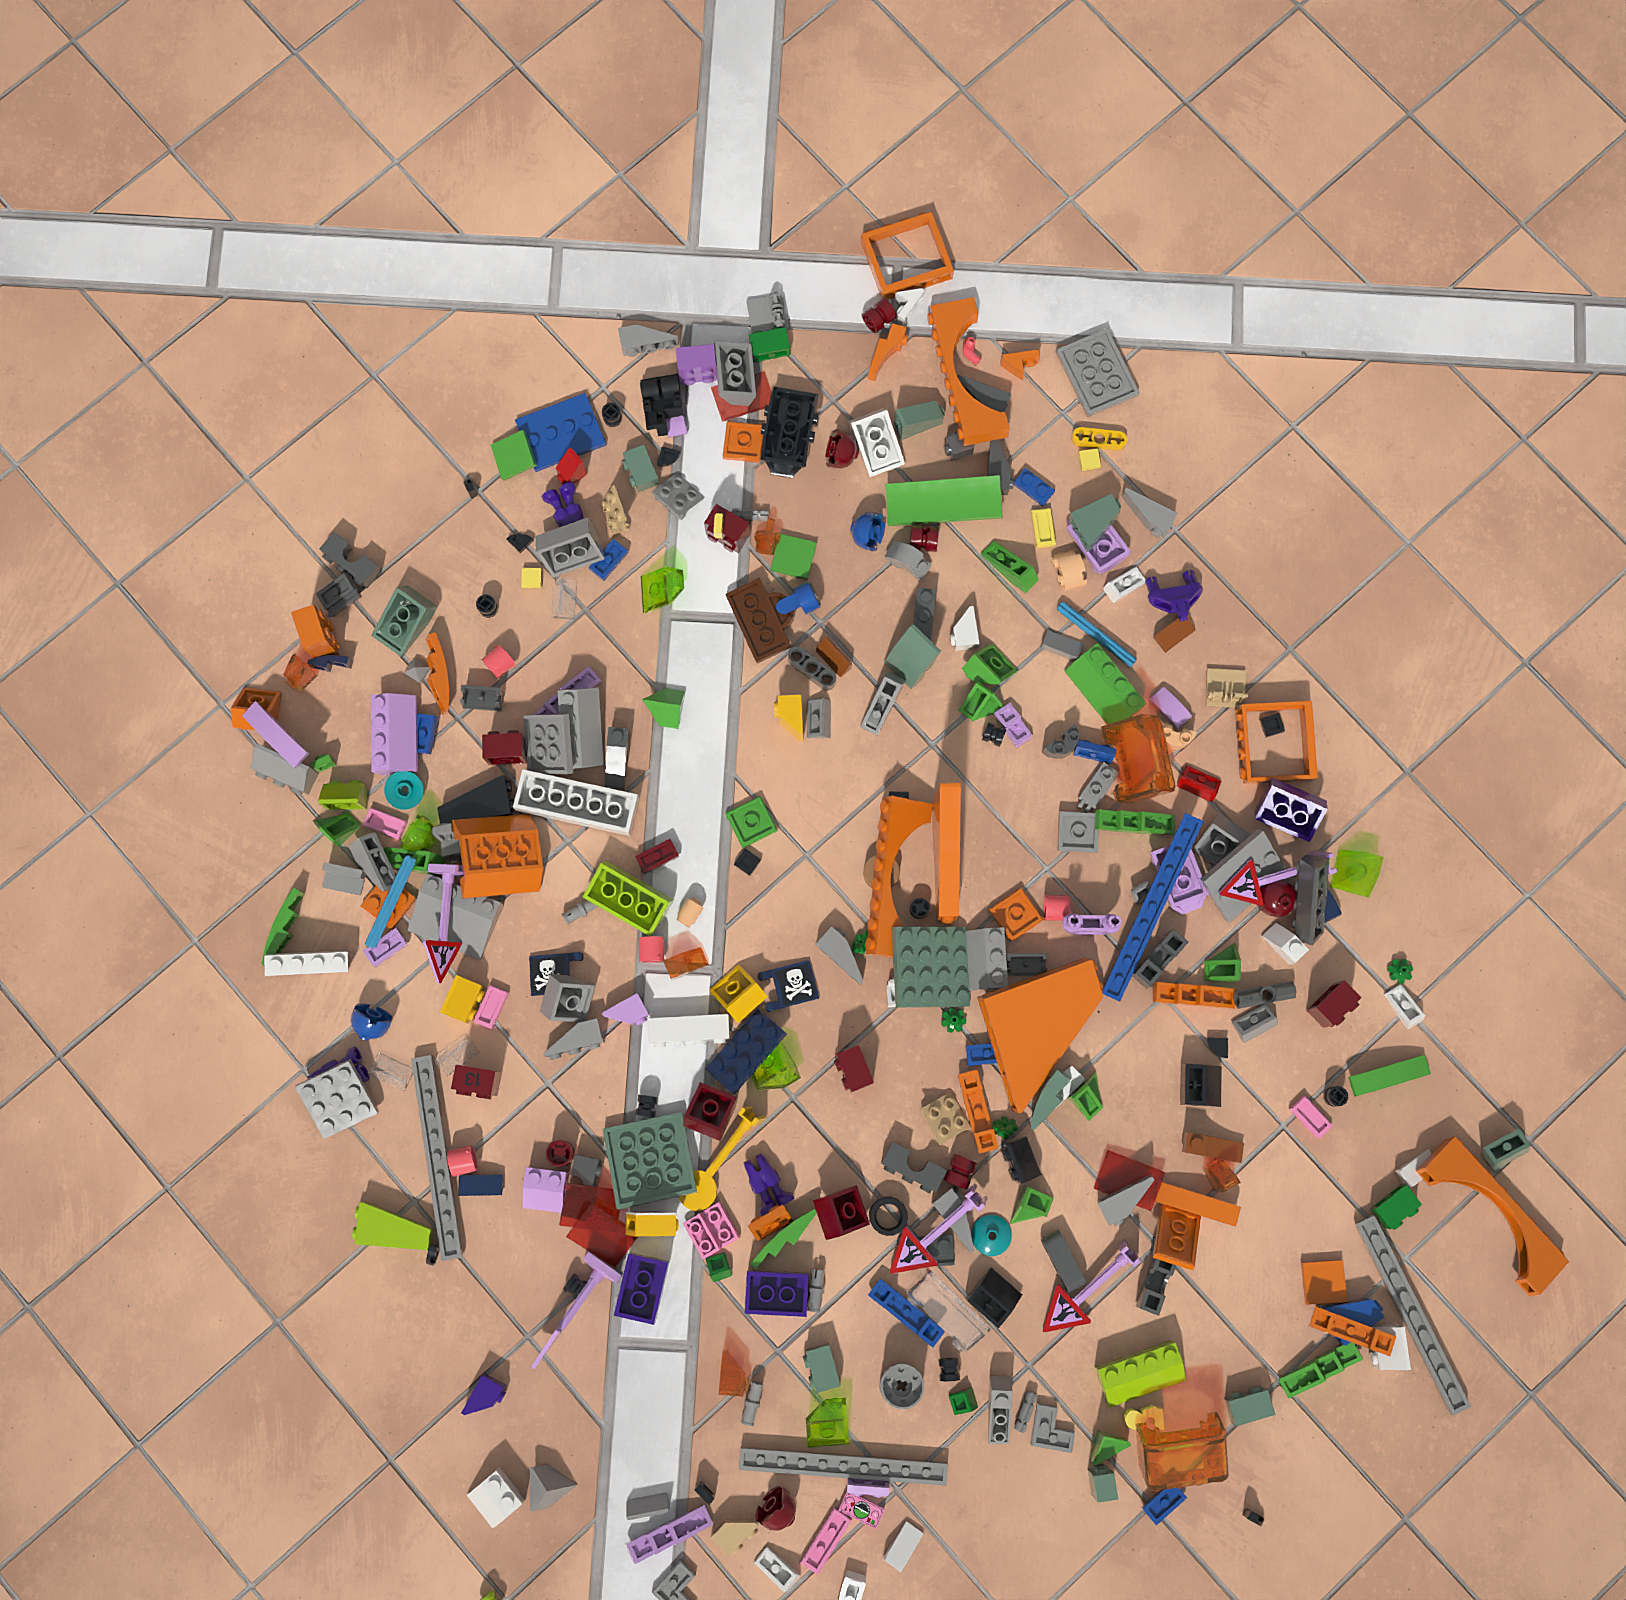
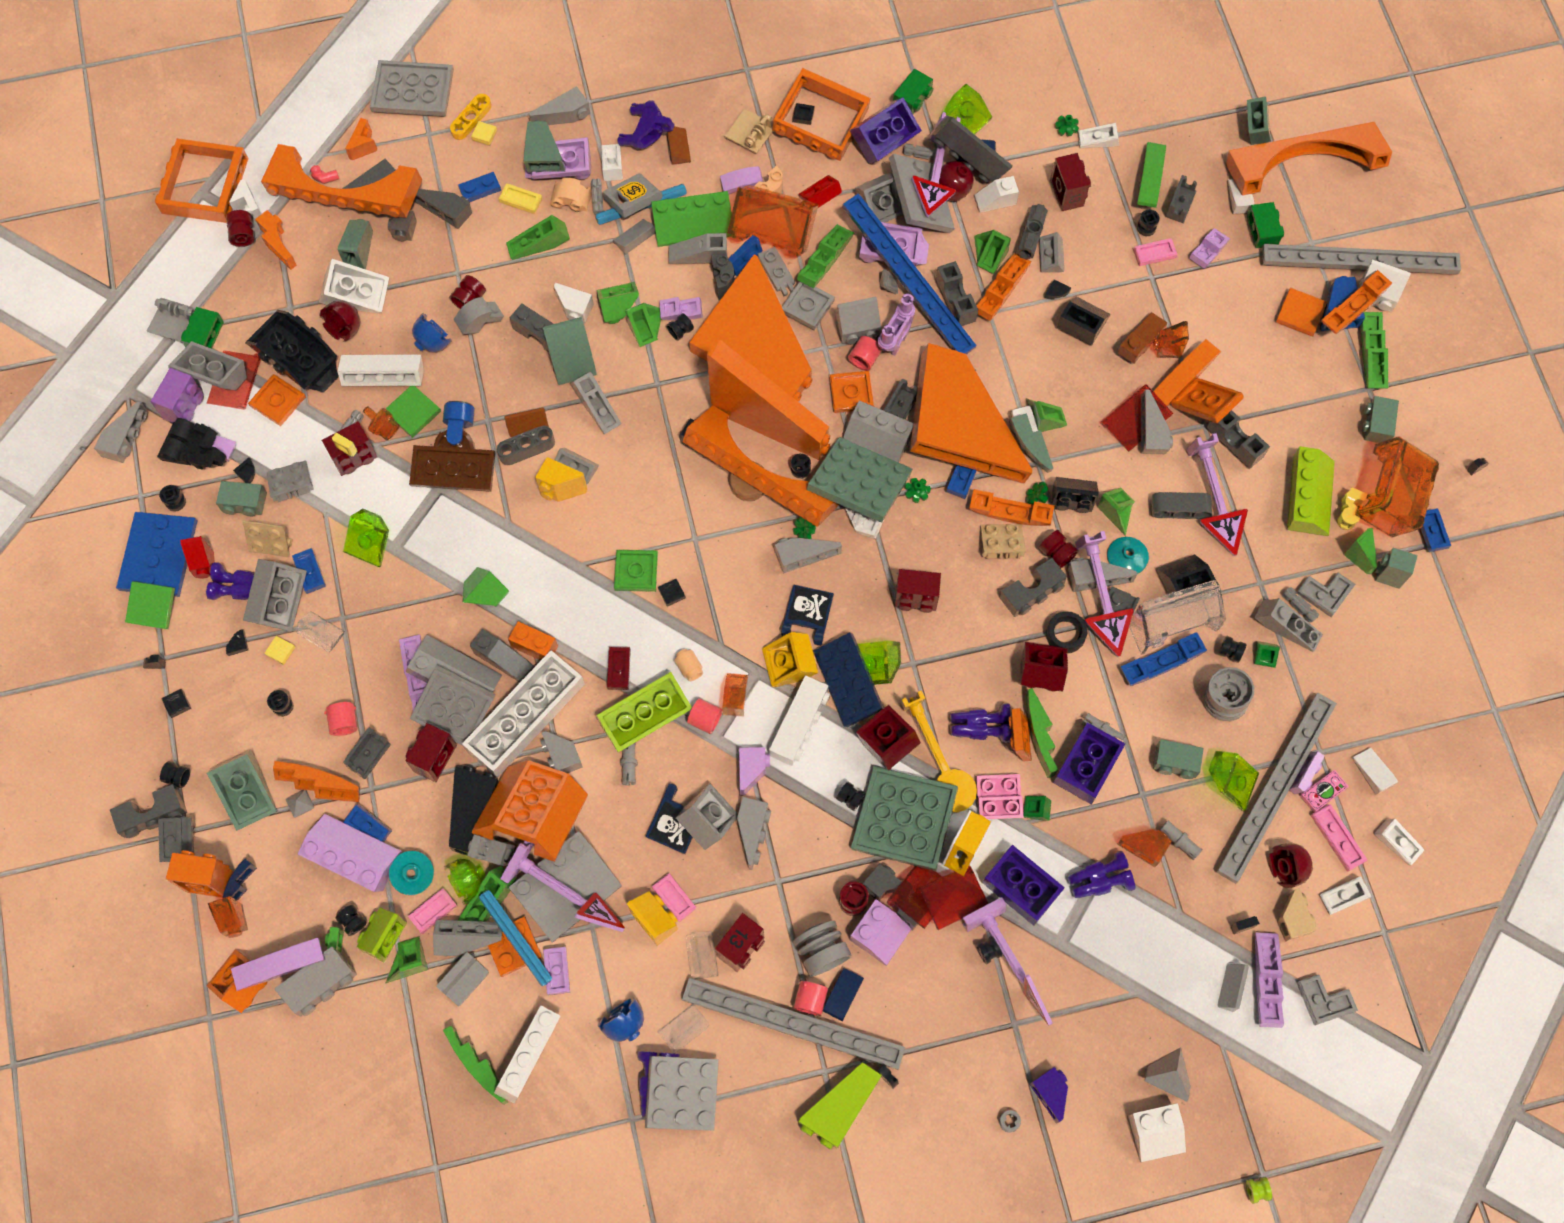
camera: 60 degrees left, 10 degrees down
bright green arch [885,475,1003,526] -> none
none -> black wheel [160,761,190,788]
none -> black tile [161,689,191,718]
none -> black wheel [335,905,367,936]
none -> white brick [338,355,424,386]
none -> orange brick [508,621,558,661]
none -> light grey slope [540,731,583,773]
none -> light grey axle [591,179,604,215]
none -> light grey container [603,173,663,218]
none -> light grey slope [669,233,727,264]
none -> orange slope [689,254,813,402]
none -> light grey wheel [793,921,852,977]
none -> light grey slope [836,297,881,344]
none -> green brick [893,68,934,114]
none -> light grey axle [904,143,937,160]
none -> light grey bush [999,1110,1021,1133]
none -> dark purple piece [1067,851,1136,898]
none -> dark grey hinge [1166,175,1197,223]
none -> lavender slope [1189,228,1230,269]

